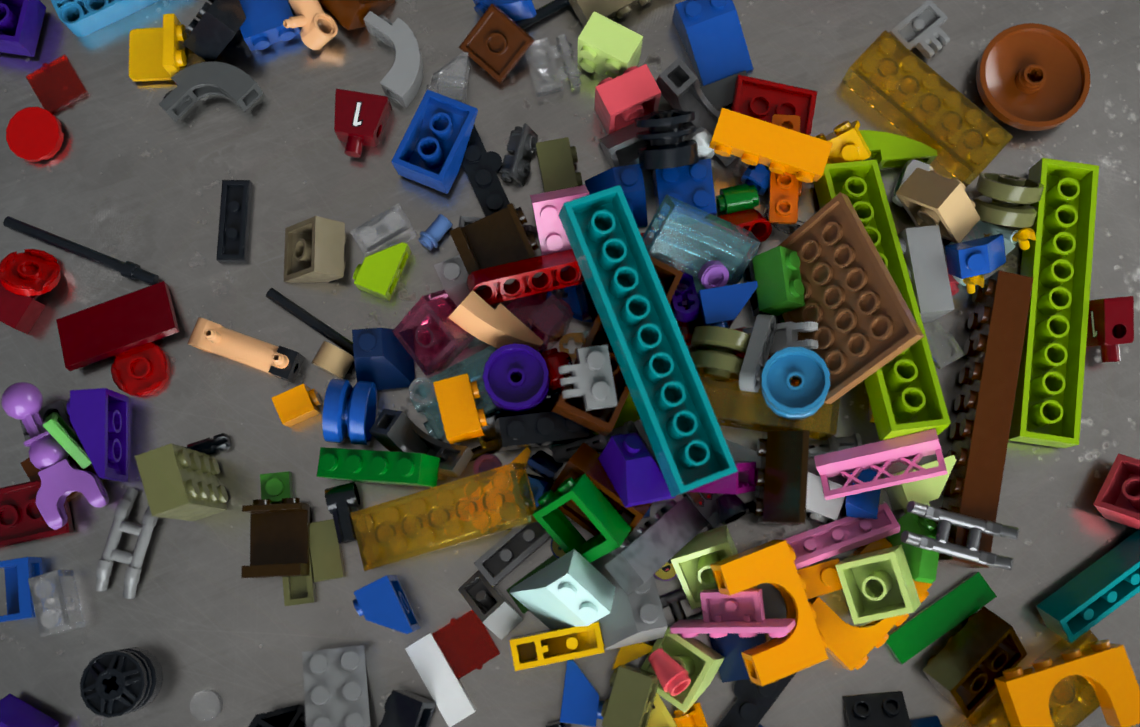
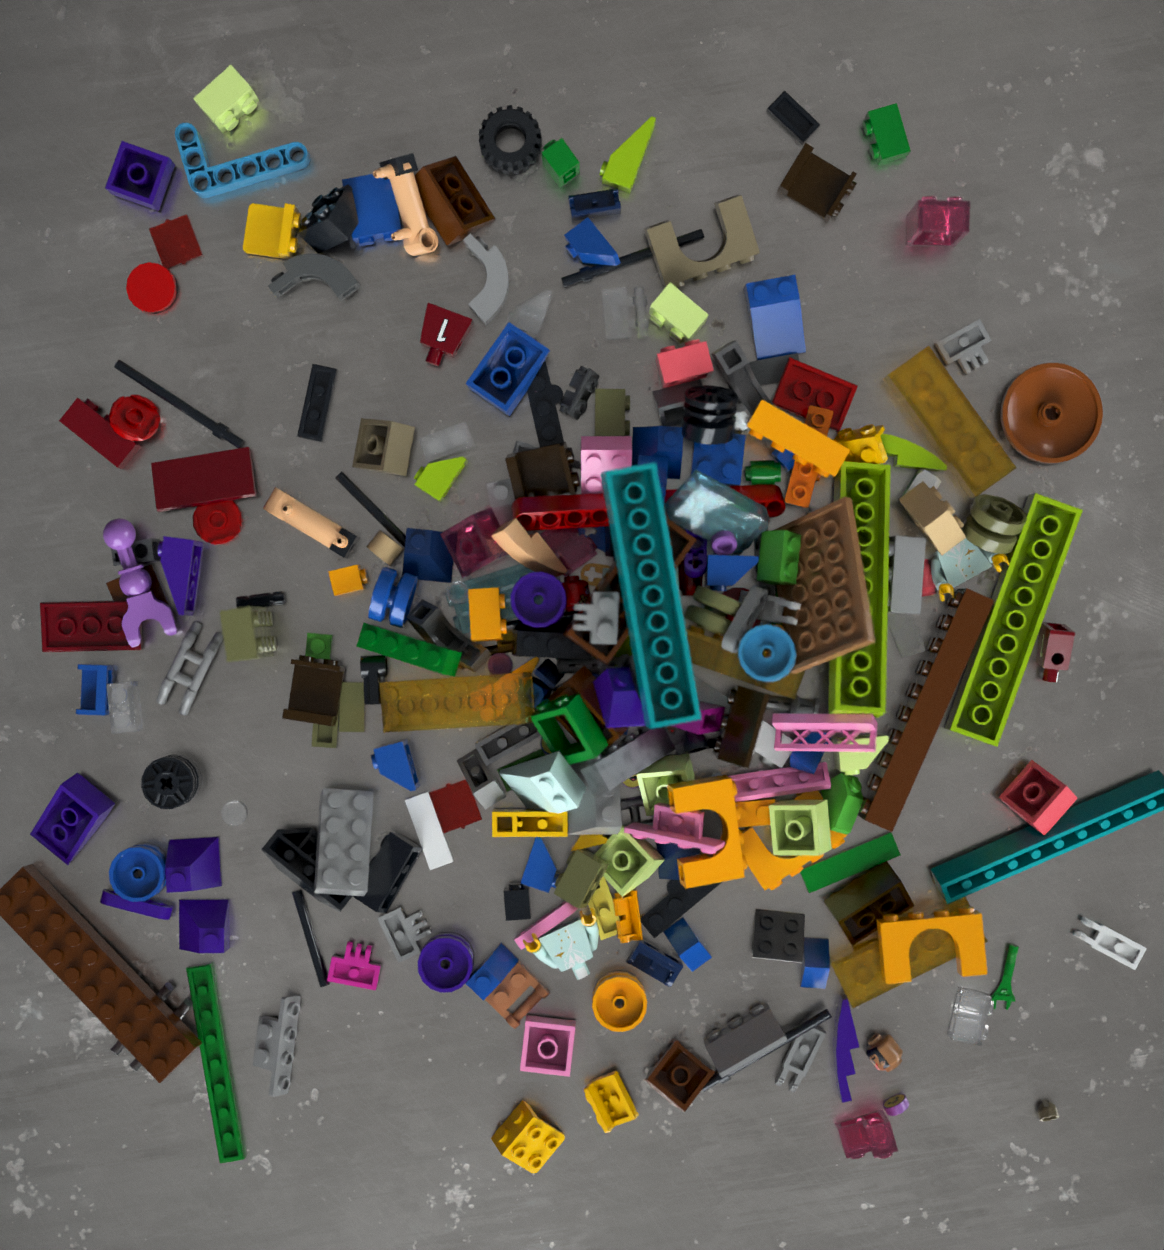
camera: 10 degrees right, 10 degrees up
bright green tile [42,412,92,470] -> none
medium blue pin [418,214,453,250] -> none
reddish brown tile [459,3,535,84] -> none
coral cone [648,648,691,696] -> none
flat silver piece [901,501,1019,570] -> none
blue slope [945,234,1006,279] -> none

